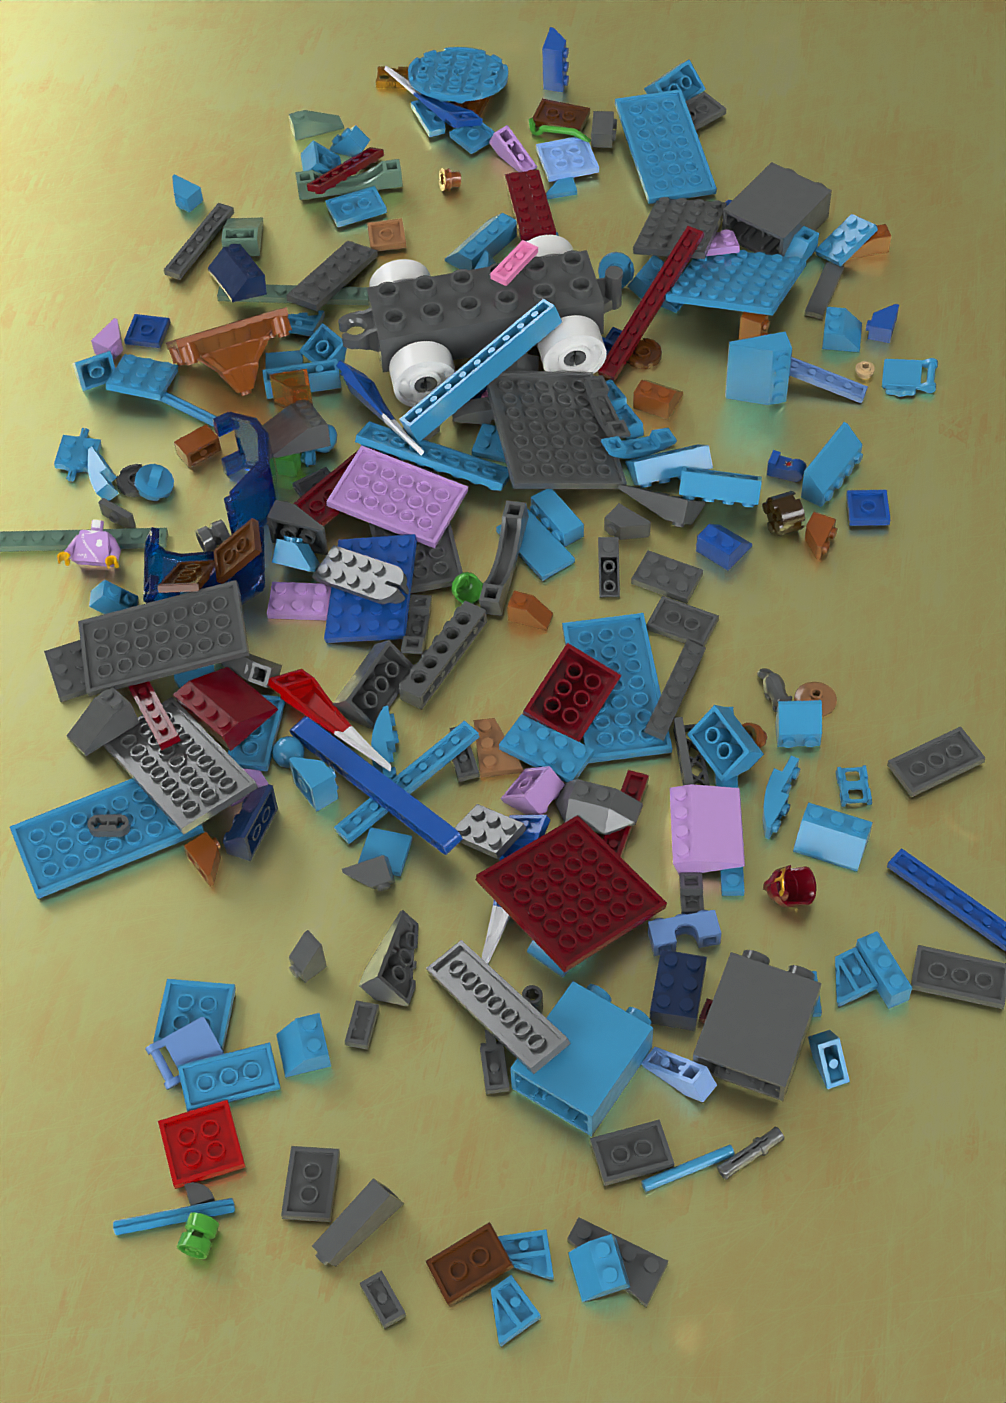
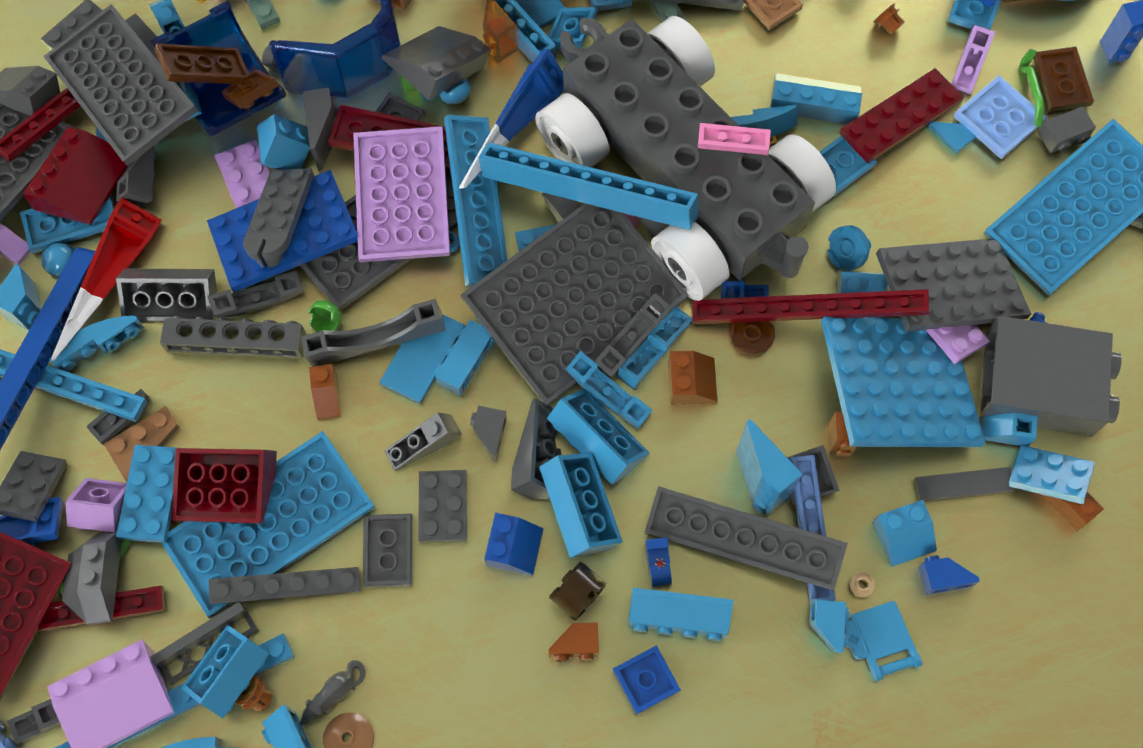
camera: 60 degrees right, 15 degrees up
none -> dark grey plate [644,486,848,591]
none -> dark azure slope [809,599,849,653]

